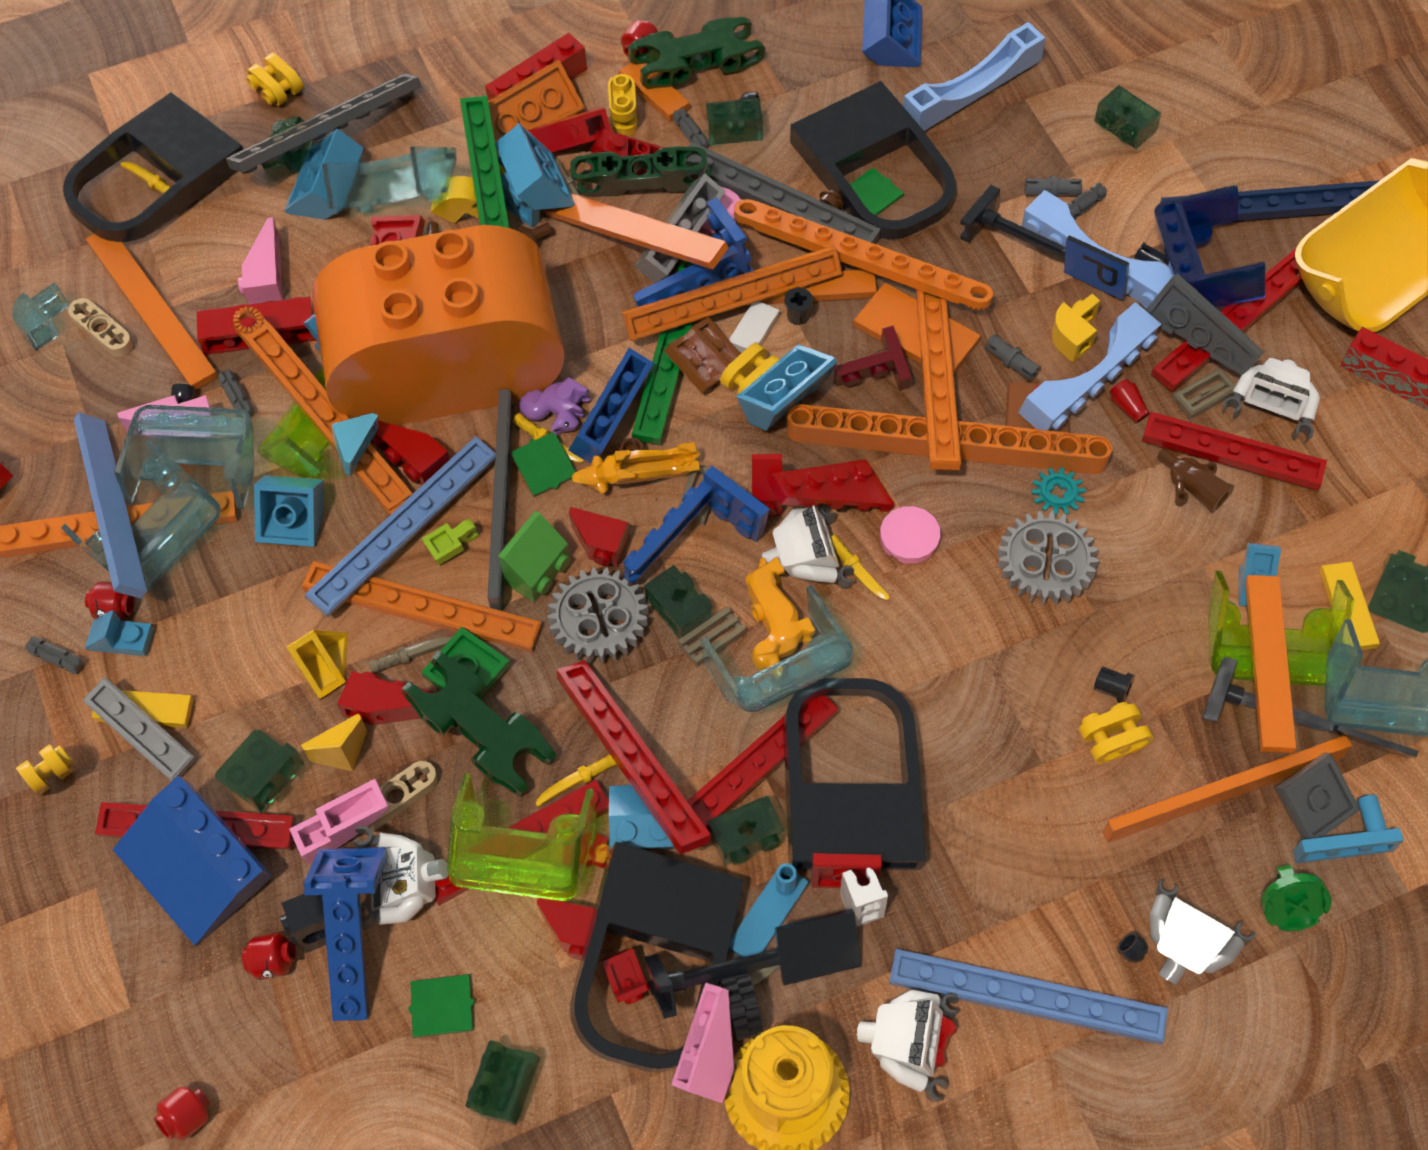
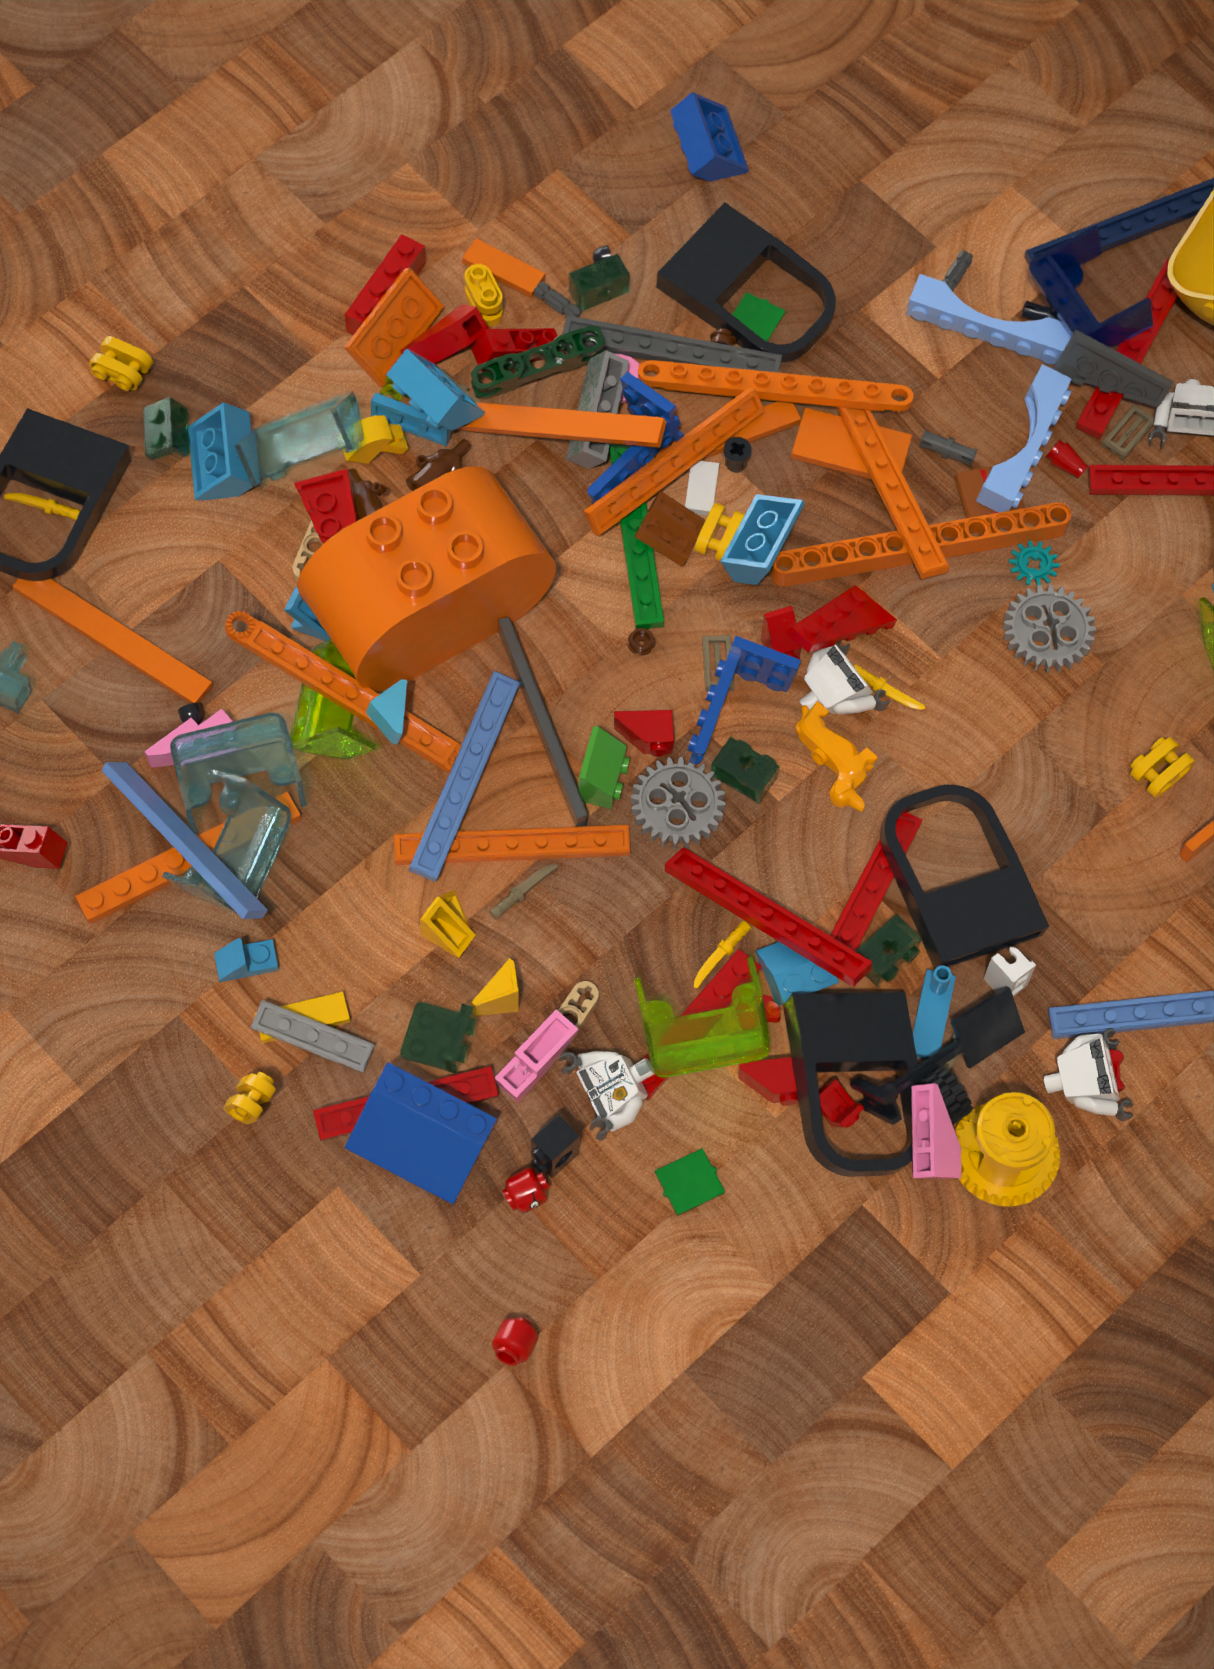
camera: 25 degrees left, 5 degrees up
dark grey axle [25,636,84,674] -> none
tan beam [68,298,134,358] -> none
red head [85,581,135,621] -> none
red brick [197,297,317,355] -> none
dark grey axle [218,370,254,419] -> none
dark grey plate [226,74,422,174] -> none
bright pink slope [238,217,283,304] -> none
dark azure slope [254,475,324,547] -> none
blue bracket [304,847,387,1021] -> none
red slope [337,671,435,725] -> none
red slope [370,420,450,485] -> none
dark green piece [401,651,557,797] -> none
lime plate [421,518,479,566] -> none
green plate [421,627,511,700] -> none
green plate [460,96,509,228] -> none
clear green bracket [465,1040,540,1125] -> none
green piece [510,432,576,497] -> none
yellow piece [512,413,584,463] -> none
medium lavender animal [520,377,591,436] -> none
blue brick [568,348,654,464] -> none
light orange animal [572,442,700,494] -> none
red head [621,20,658,57] -> none
dark green piece [628,17,765,88] -> none
dark tan tile [678,606,746,667] -> none
clear light blue windscreen [700,585,853,712] -> none
red tile [811,853,881,888] -> none
dark red bracket [833,325,912,391] -> none
bright pink tile [880,506,940,564] -> none
light blue arch [903,22,1046,131] -> none
black piece [960,185,1130,300] -> none
dark grey pin [1025,176,1082,196] -> none
yellow brick [1052,294,1101,363] -> none
clear green brick [1094,85,1161,150] -> none
black bush [1094,666,1135,703] -> none
reddish brown piece [1157,448,1234,513] -> none

